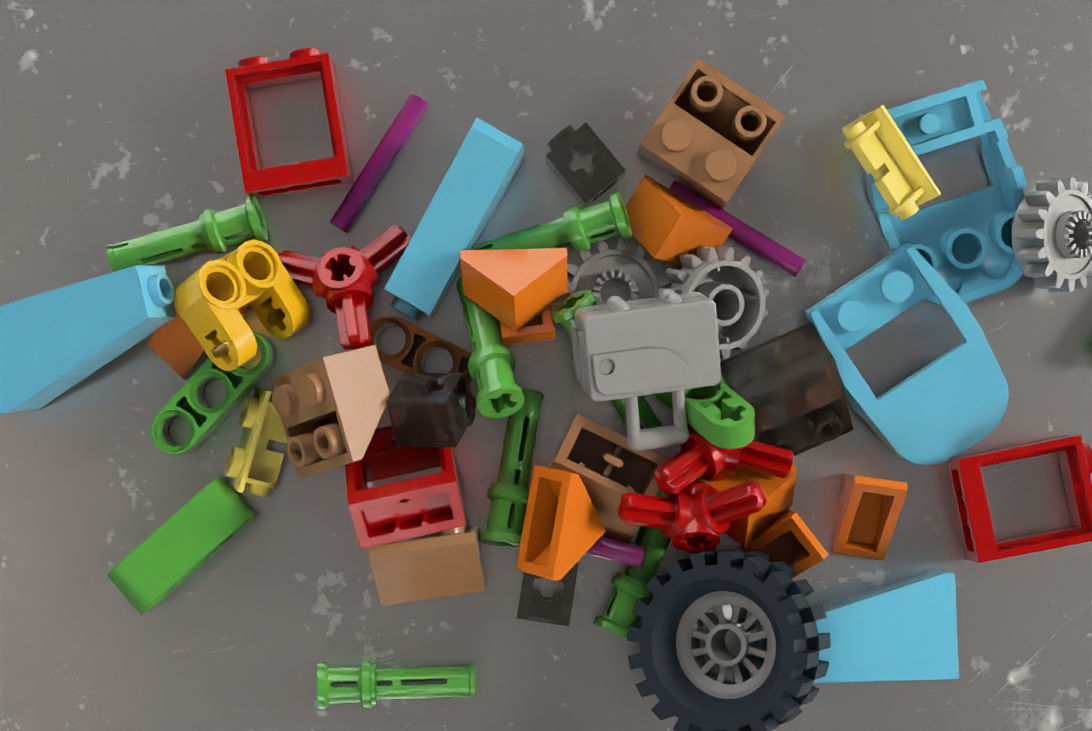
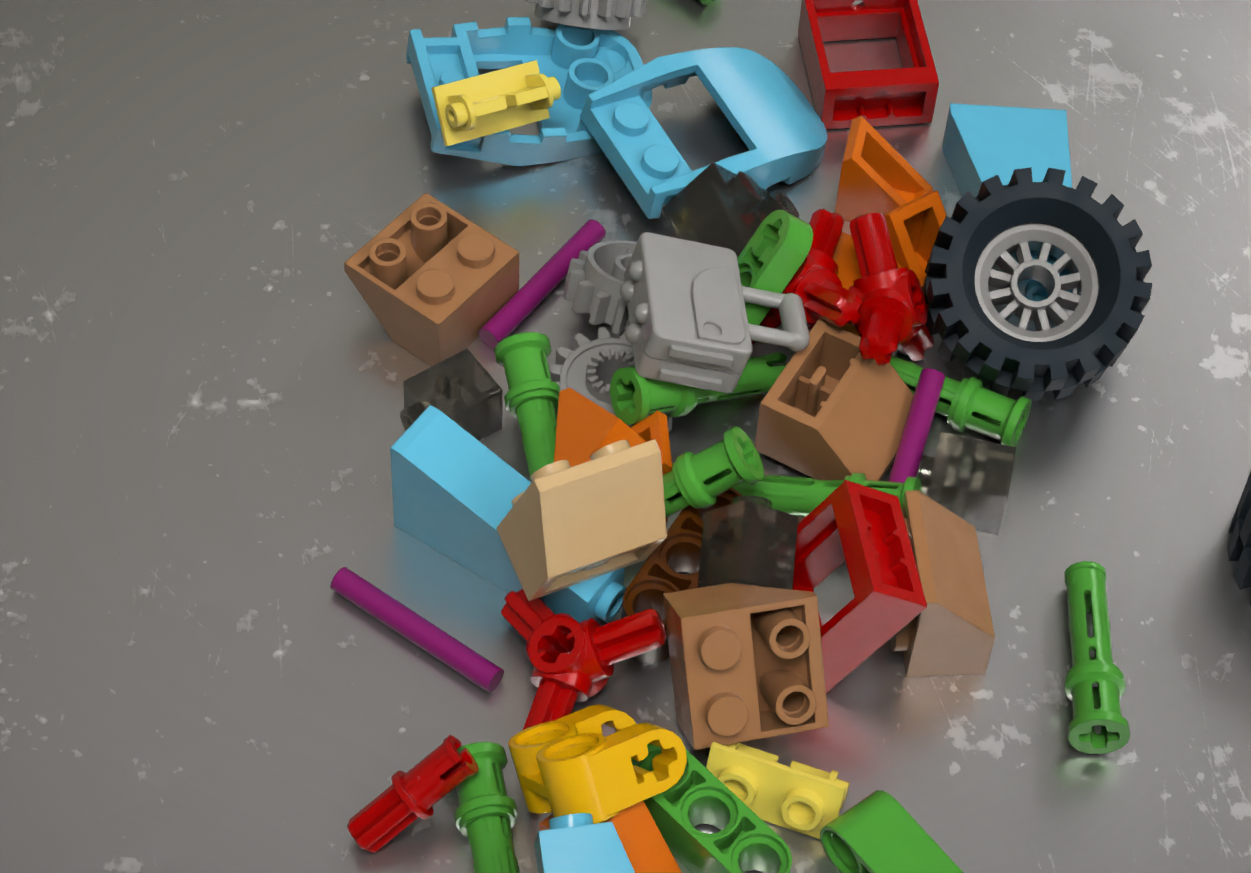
camera: 90 degrees left, 35 degrees down
red window [225,48,354,199] -> none
orange slope [516,465,606,581] -> none
orange slope [625,174,733,266] -> none
none -> red axle [347,735,479,853]
none -> tan slope [496,439,667,601]

